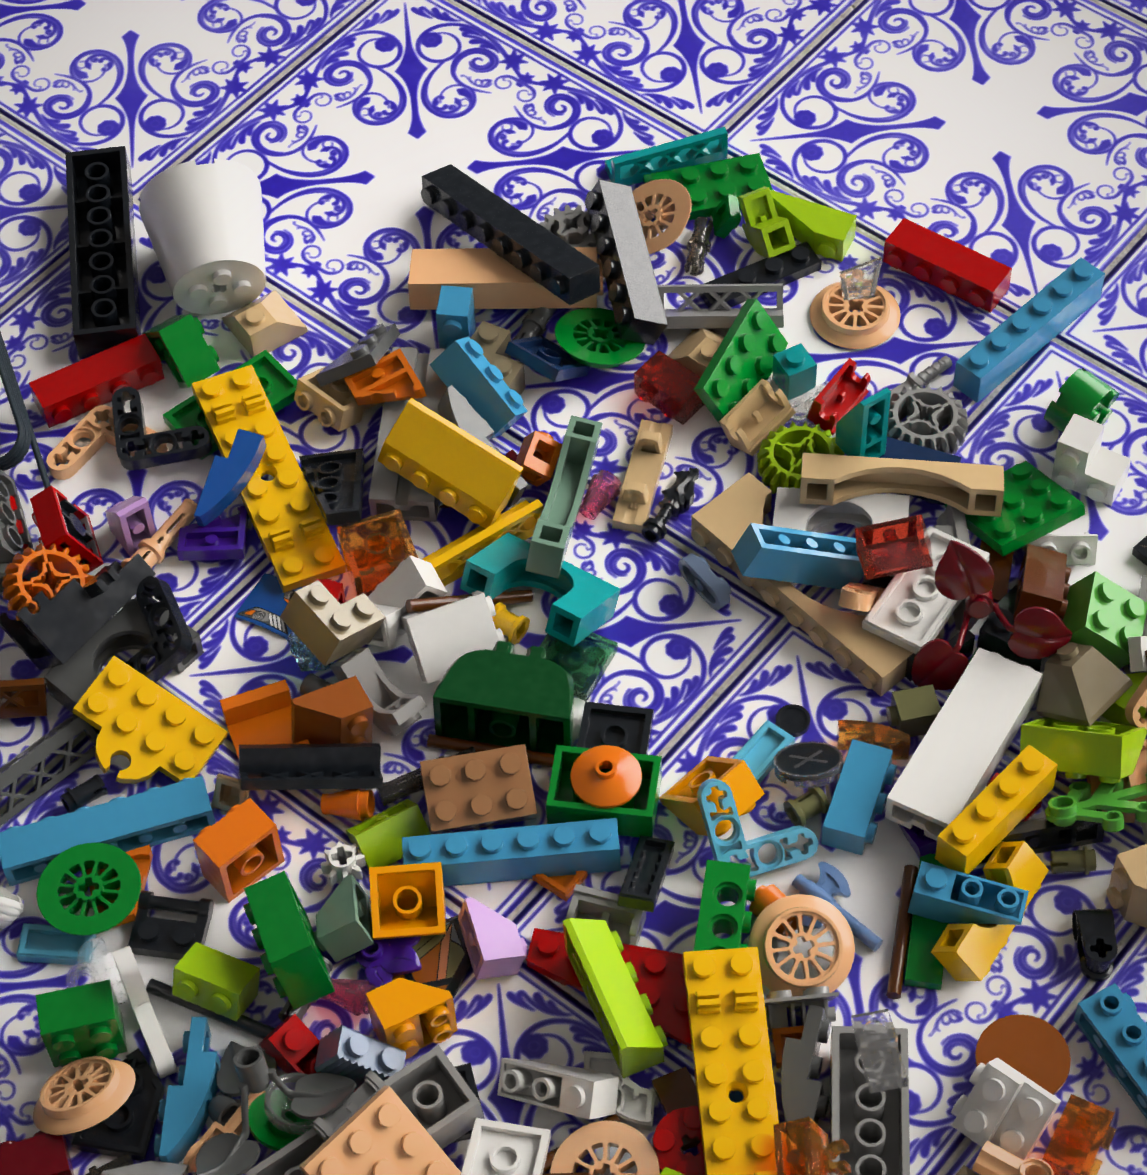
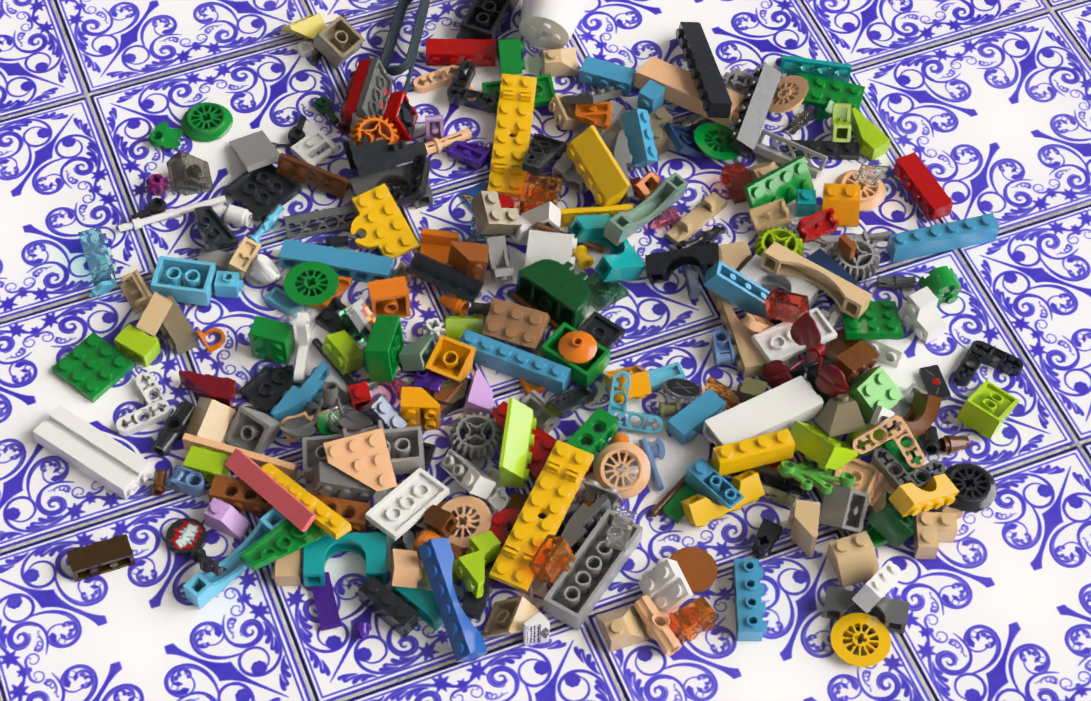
camera: 25 degrees right, 0 degrees up
light nougat piece [33,1056,135,1135] -> none
blue slope [194,429,267,527] -> none
black piece [775,704,810,737] -> none
teal slope [835,387,891,457] -> none
none -> brick [339,298,376,344]
none -> light grey gear [449,412,502,462]
none -> dark azure brick [579,56,636,96]
none -> black arch [645,243,723,284]
none -> medium blue piece [711,328,735,366]
none -> light orange slope [822,183,861,227]
none -> dark orange tile [837,234,857,260]
none -> dark grey pin [877,275,916,290]

